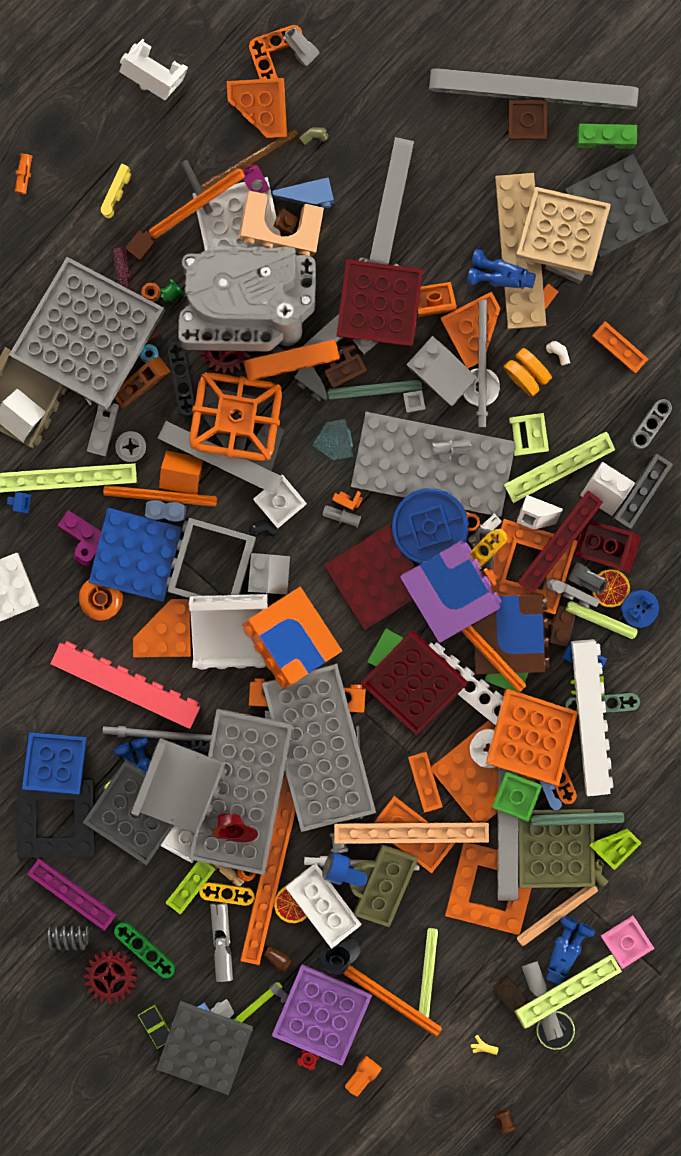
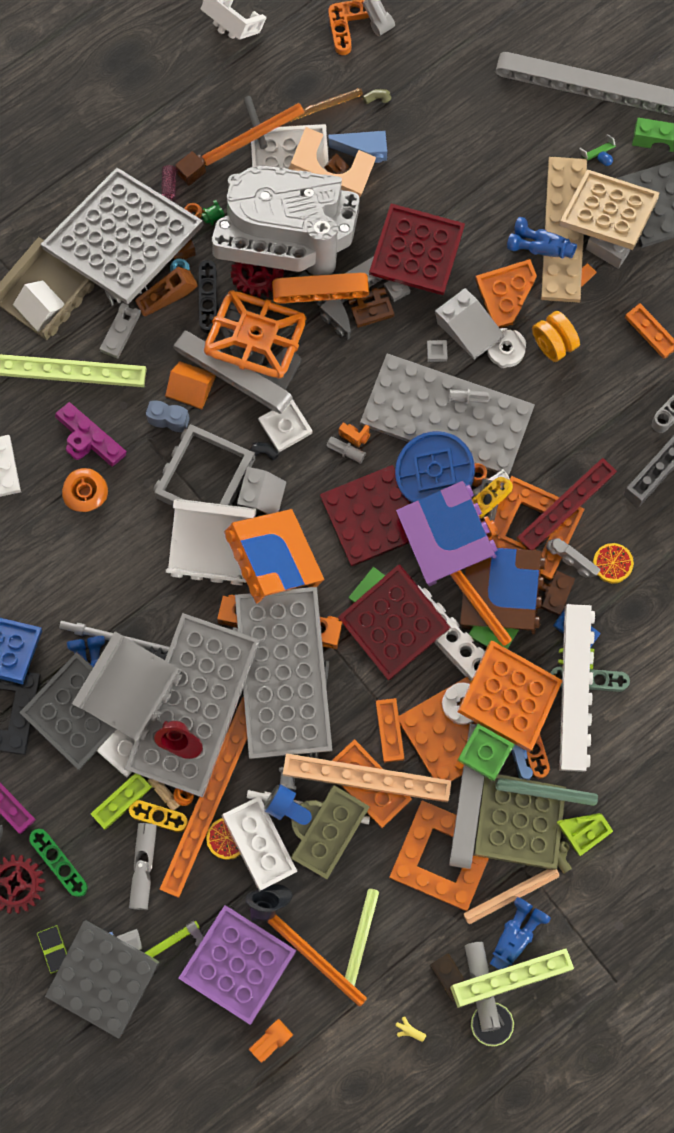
camera: 10 degrees right, 15 degrees down
blue tile [7,492,31,513] -> none
orange pin [14,154,33,194] -> none
coral brick [51,641,201,729] -> none
blue plate [88,508,182,602] -> none
light yellow plate [101,163,131,218] -> none
orange axle [103,485,217,507] -> none
light grey gear [115,431,146,462] -> none
orange plate [133,599,191,657] -> none
orange plate [227,78,287,138] -> none
magenta bracket [243,164,270,194] -> none
reddish brown cone [264,946,293,973] -> none
red plate [297,1049,320,1070] -> none
clear light blue plate [312,419,353,461] -> none
sand green axle [327,380,422,399] -> none
light grey beam [369,137,414,265] -> none
orange slope [417,282,456,317] -> none
light grey bar [476,300,488,427] -> none
reddish brown bush [494,1109,516,1134] -> none
yellowish green plate [504,432,615,503] -> none
reddish brown plate [508,100,547,140] -> none
yellowish green plate [509,413,549,456] -> none
white slope [516,495,563,530] -> none
white arm [546,341,570,366] -> none
yellowish green axle [566,601,638,639] -> none
dark grey piece [567,562,607,595] -> none
dark red slope [573,520,641,573] -> none
white slope [580,462,635,516] -> none
bright pink plate [601,915,654,969] -> none
blue plate [620,589,659,628] -> none
none -> piece [579,134,616,166]

